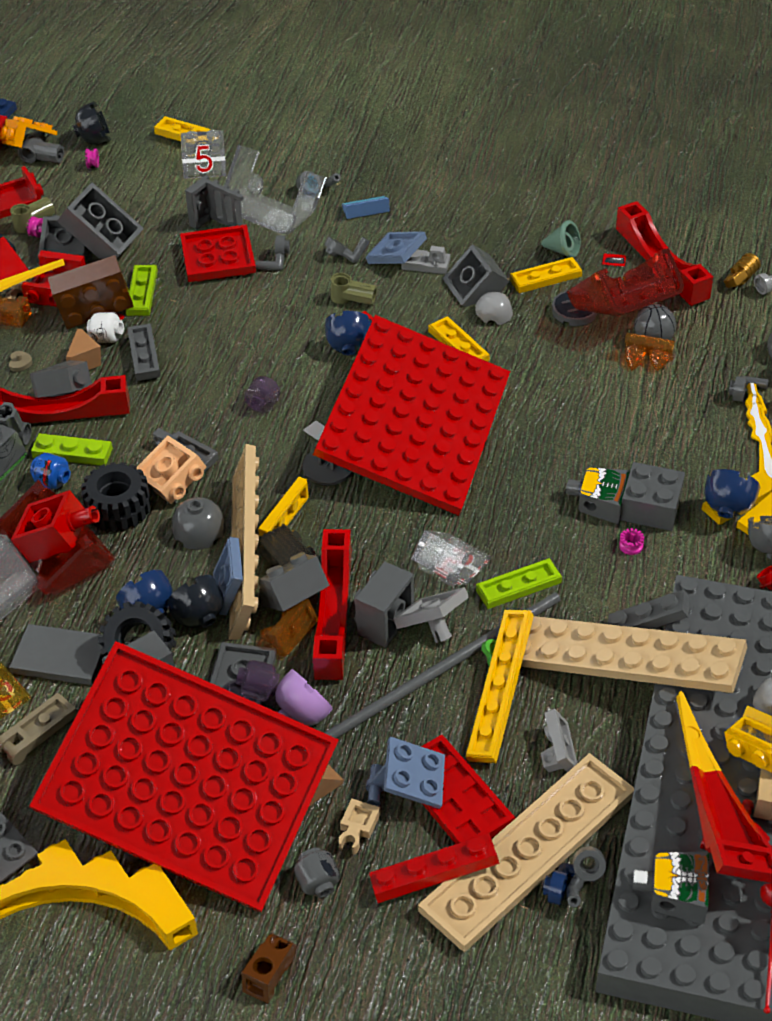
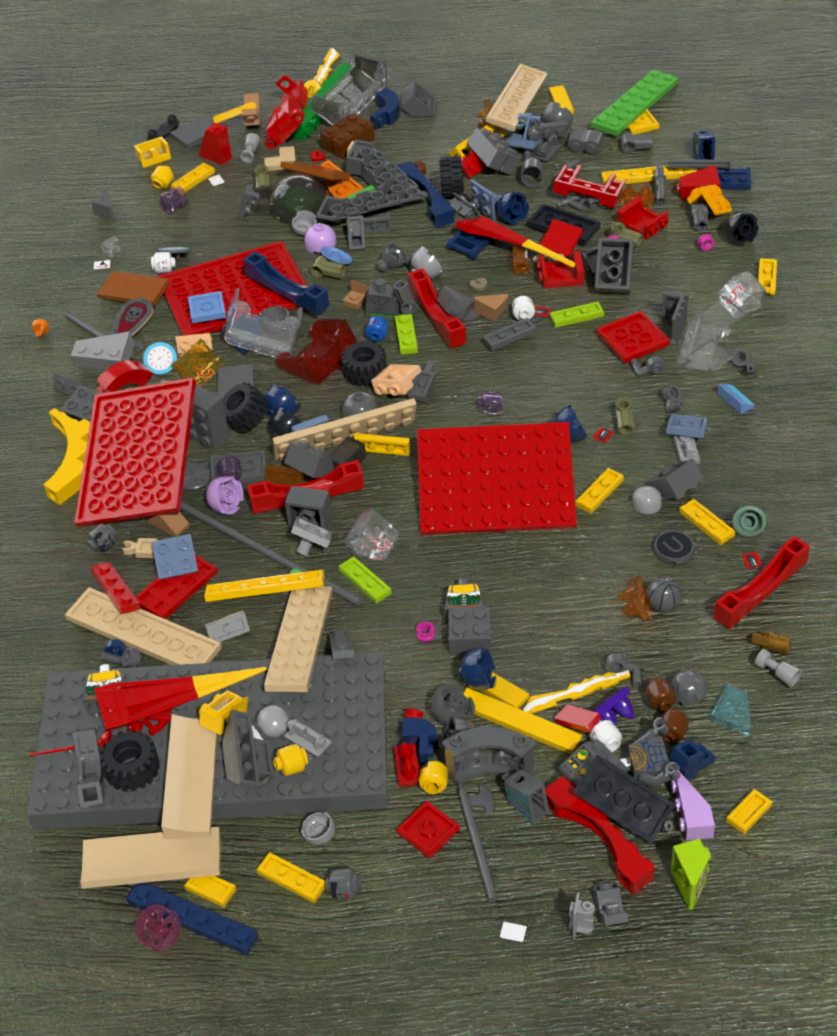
camera: 75 degrees right, 0 degrees up
red brick [10,490,100,563] -> none
reddish brown piece [48,255,134,329] -> none
reddish brown leg [242,933,297,1004] -> none
clear red windscreen [566,248,684,317] -> none

